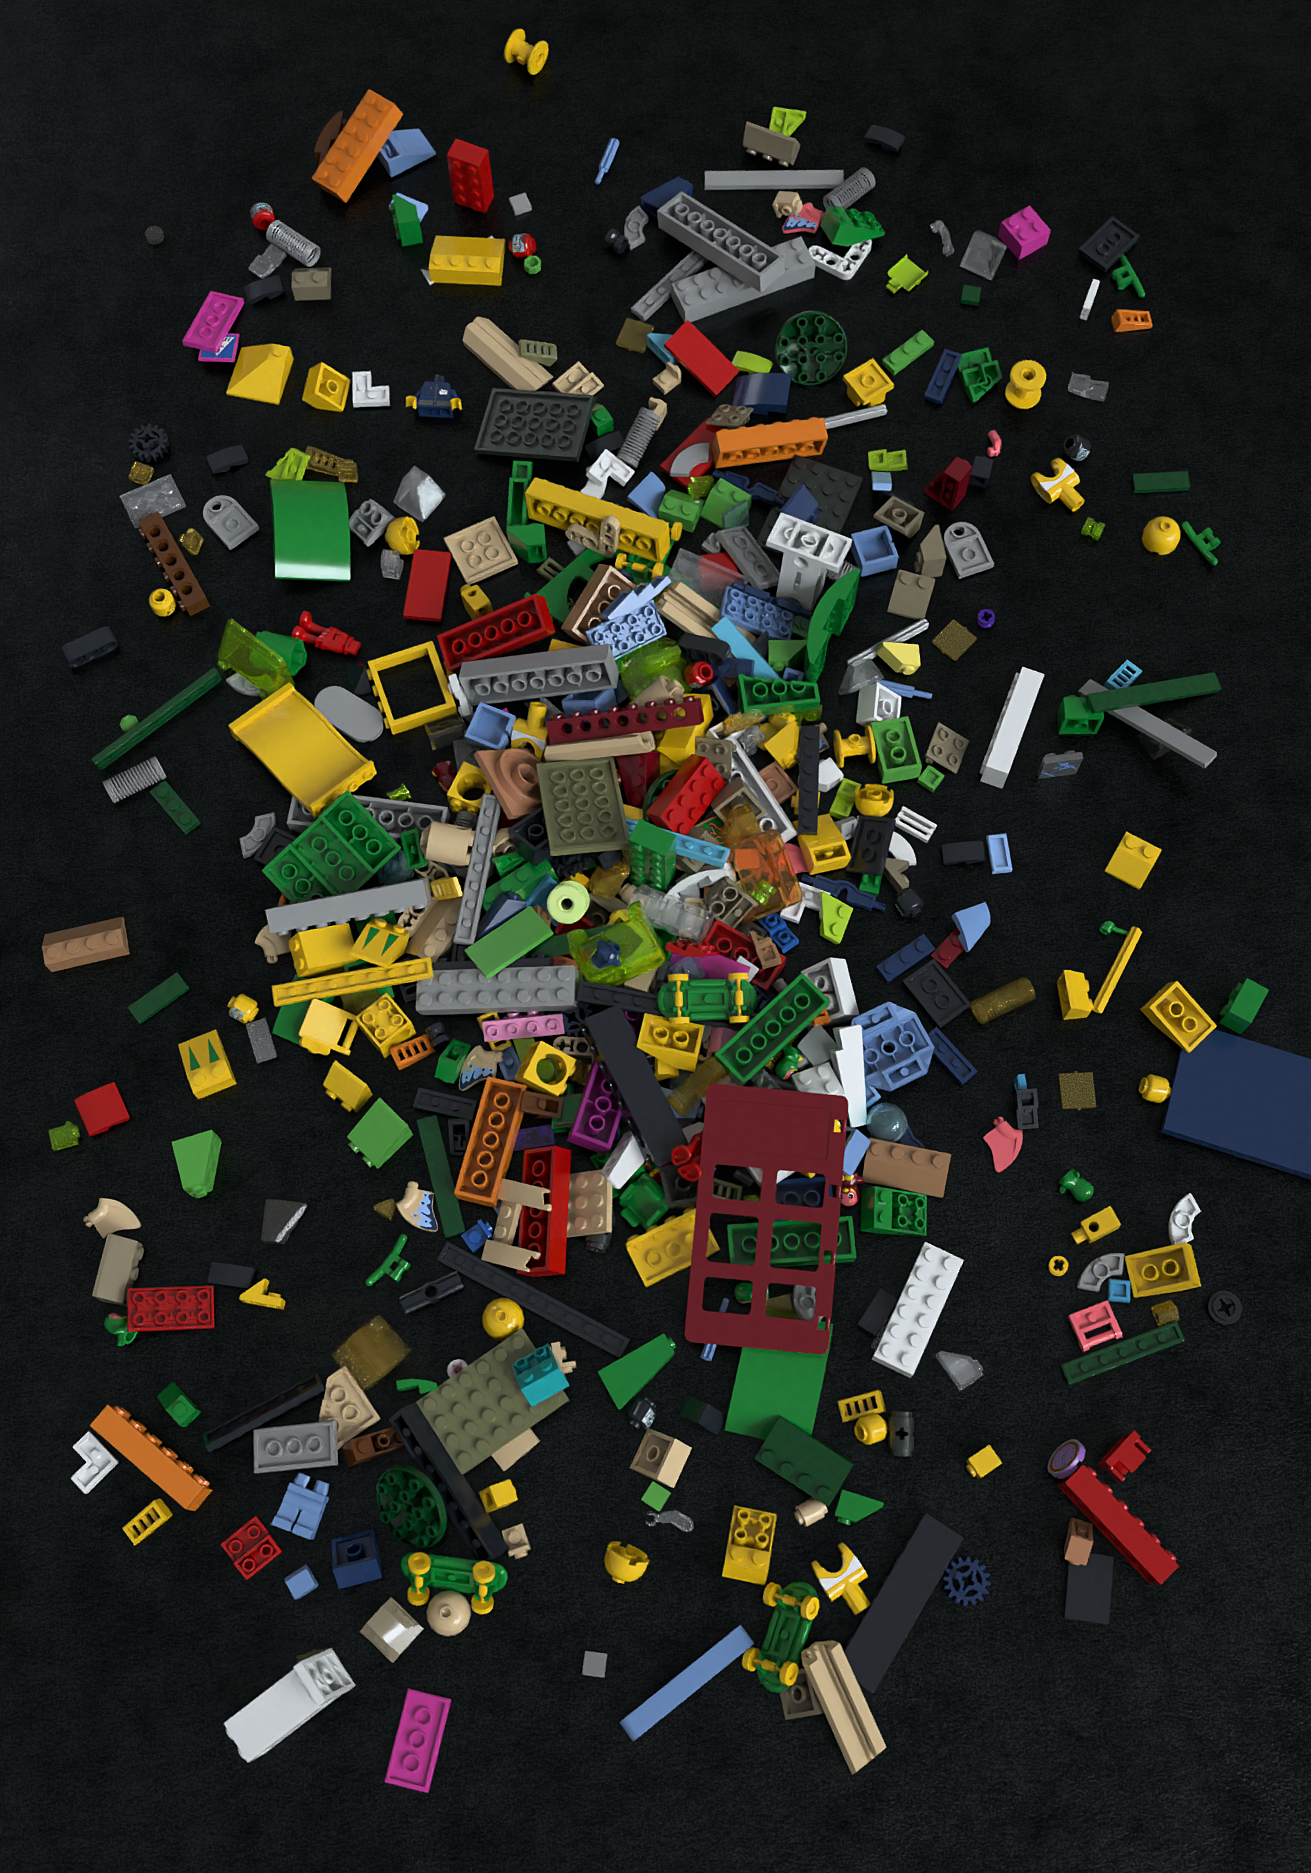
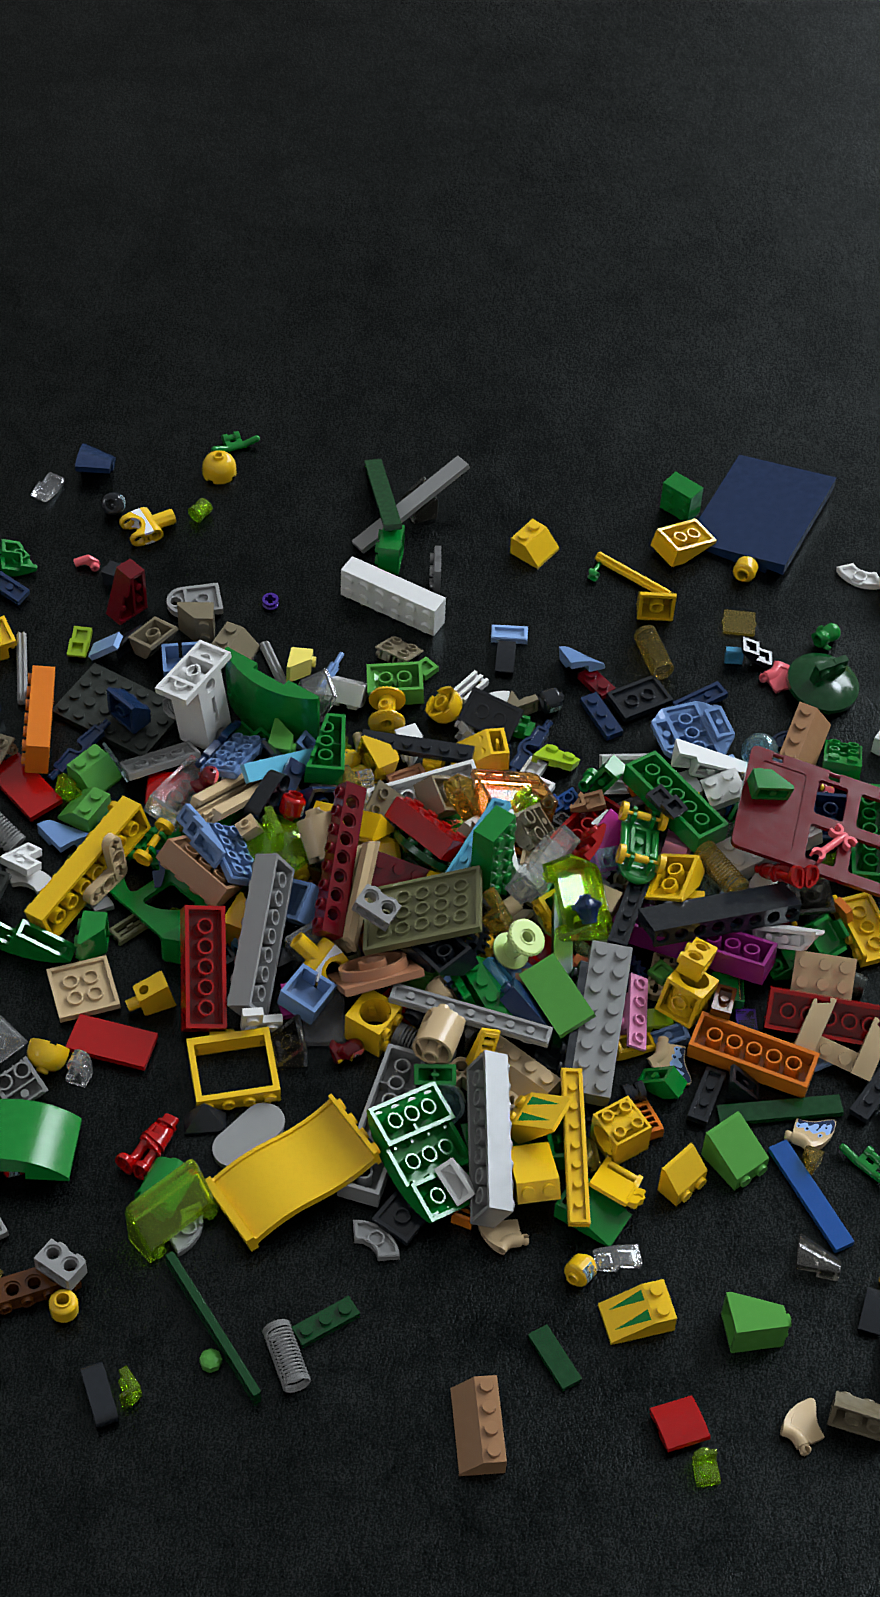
camera: 85 degrees left, 20 degrees down
clear neon green bush [386,783,412,801] -> none
blue bracket [461,1219,494,1253] -> none
light grey tile [670,443,709,477] -> none
light grey tile [701,533,725,554] -> none
lime slope [829,778,861,820] -> none
clear yellow piece [932,619,977,661] -> none
yellow hose [1005,360,1046,409] -> none
yellow torso [1071,1206,1121,1244] -> none
medium azure slope [1104,660,1142,690] -> none
dark green tile [1132,471,1190,493] -> none
none -> light grey brick [34,1238,87,1291]
none -> dark blue slope [75,443,116,474]
none -> clear neon green bracket [118,1365,142,1407]
none -> dark red animal [190,766,219,793]
none -> tan bracket [234,813,264,842]
none -> light grey brick [351,884,402,931]
none -> white slope [434,1158,476,1206]
none -> green hinge [578,754,625,794]
none -> black slope [645,784,688,820]
none -> bright green tile [647,959,674,986]
none -> yellow brick [676,937,718,982]
none -> green slope [747,768,795,800]
none -> blue tile [768,1139,855,1253]
none -> dark green bracket [786,653,859,715]
none -> coral bar [809,823,858,864]
none -> orange tile [834,897,853,924]

